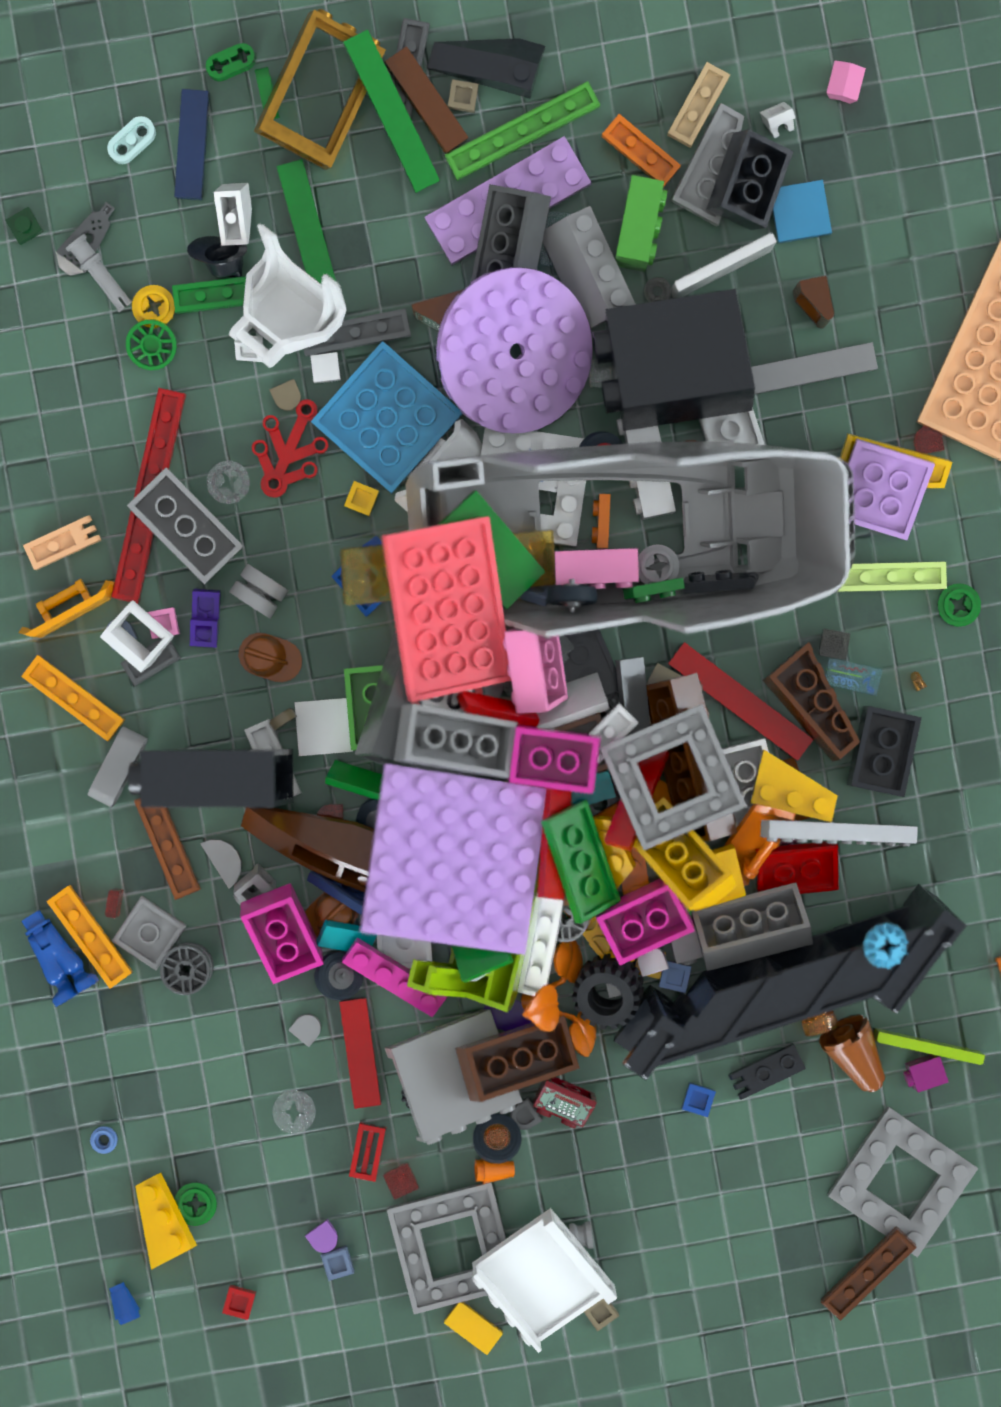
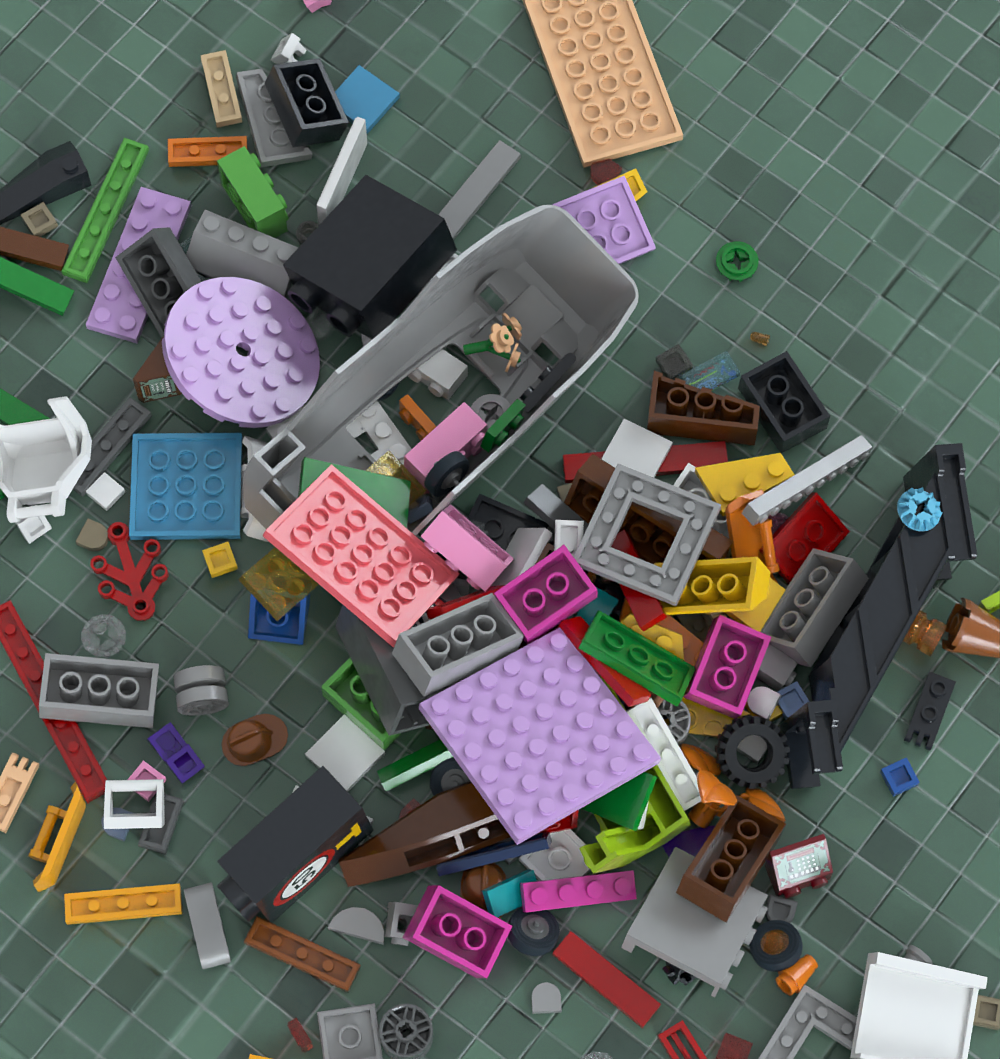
camera: 45 degrees left, 20 degrees down
dark tan tile [269,708,297,731] -> none
reddish brown tile [793,275,834,328] -> none
yellowish green plate [837,562,947,592] -> none
none -> light nougat plant [463,313,522,372]
none -> white tile [602,419,673,478]

